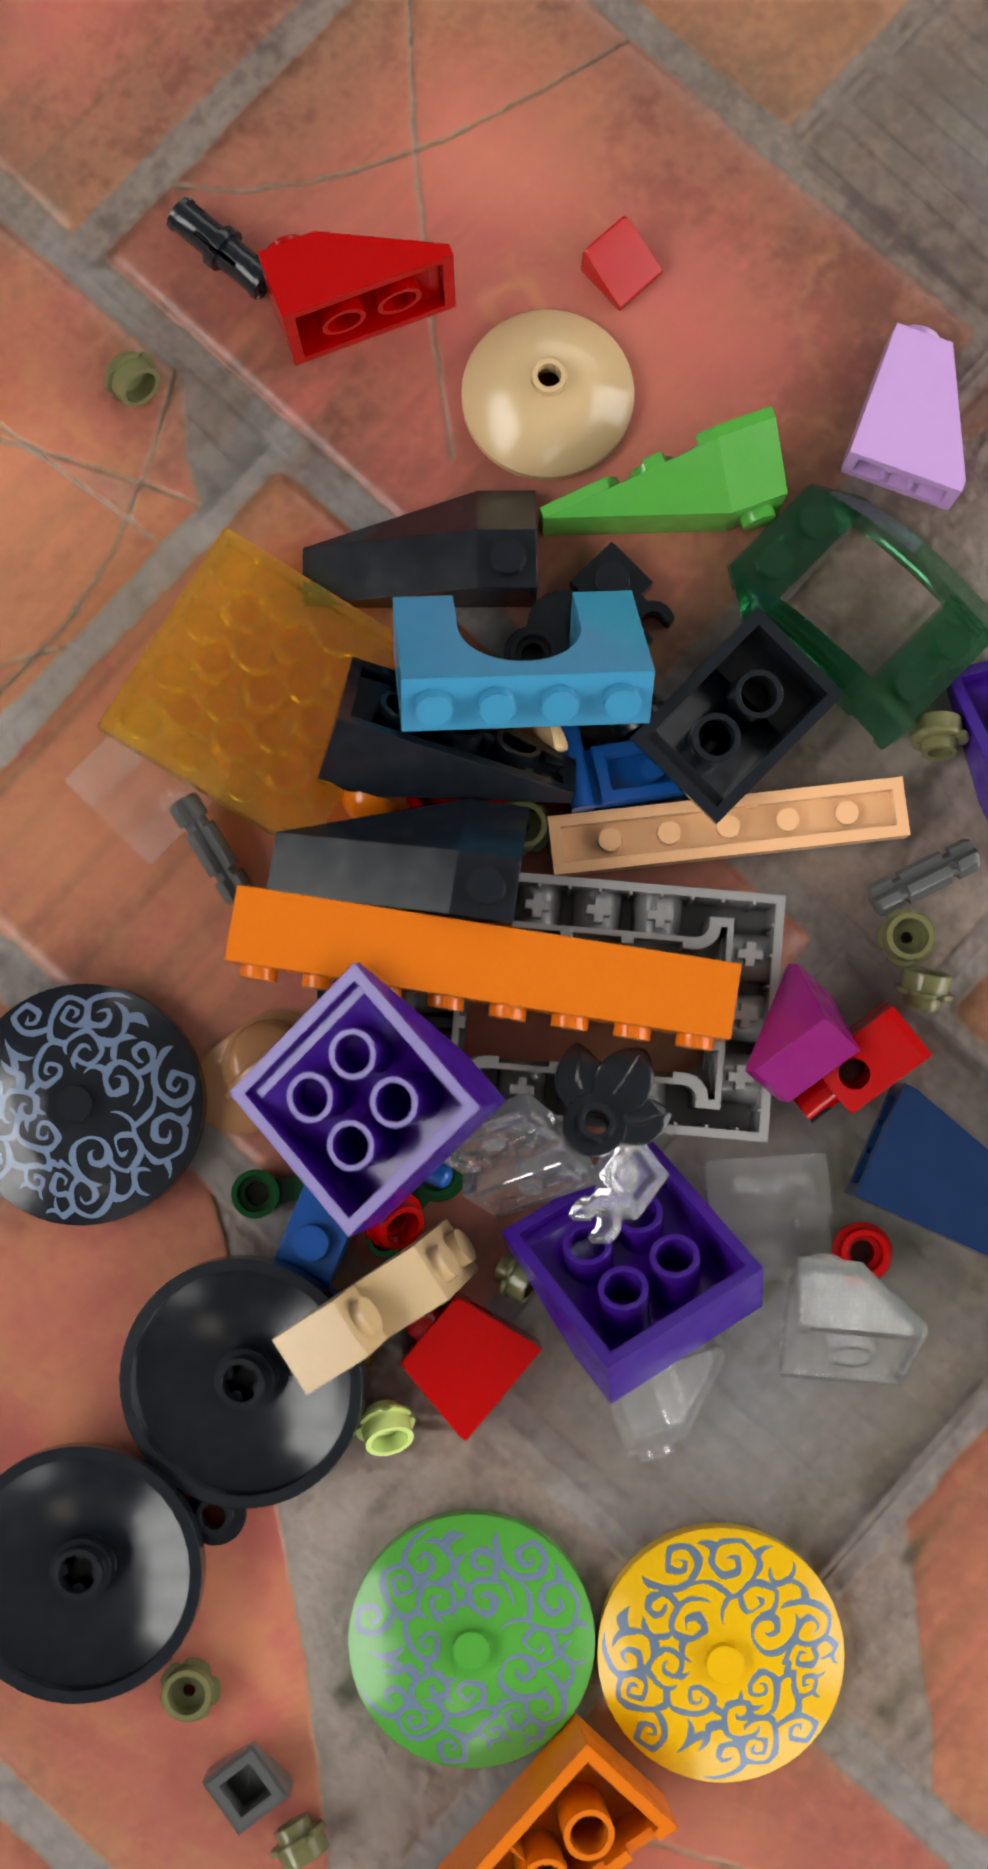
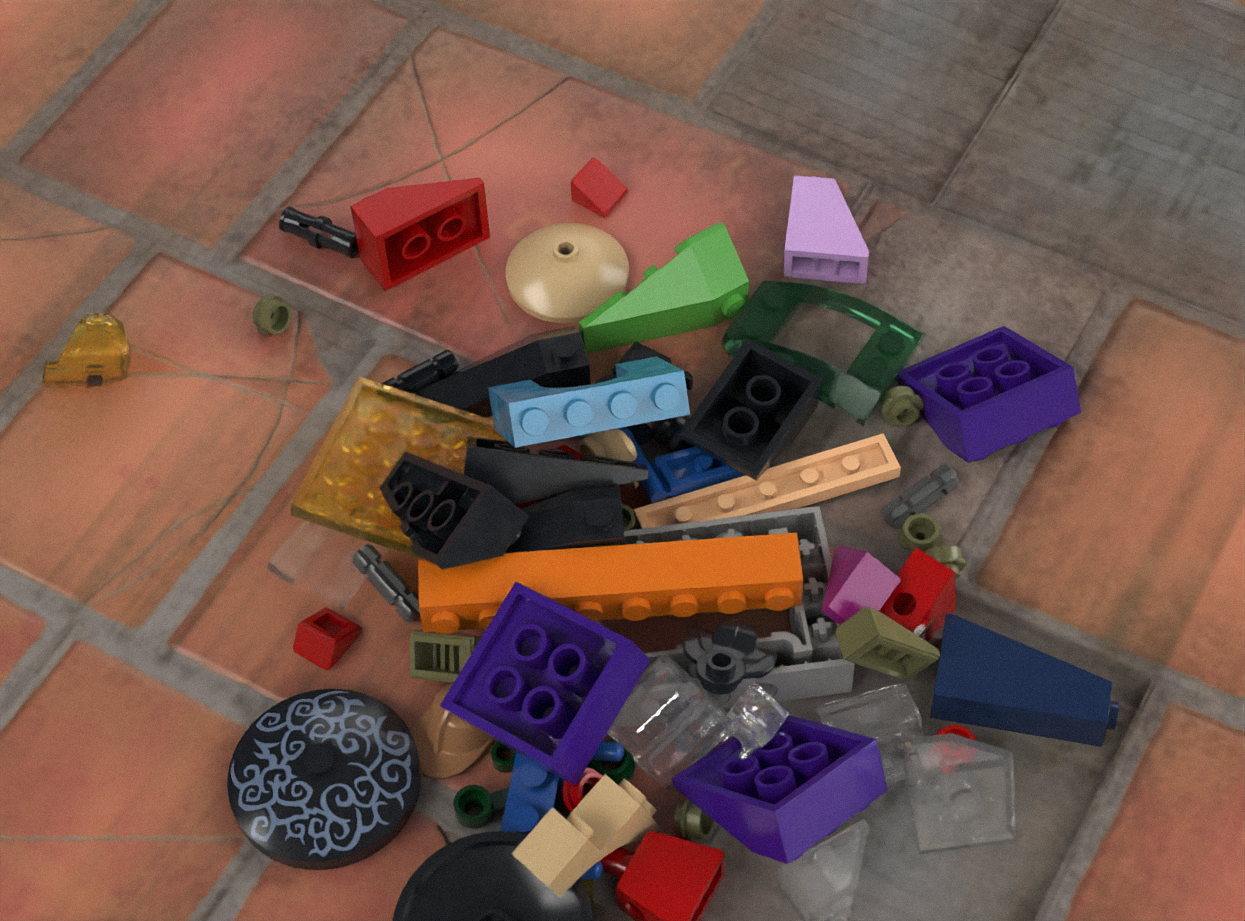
camera: 10 degrees left, 30 degrees down
none -> red slope [293,607,362,670]
none -> black axle [378,350,459,405]
none -> black wedge [380,451,529,570]
none -> olive slope [410,630,481,683]
none -> olive slope [836,607,941,681]

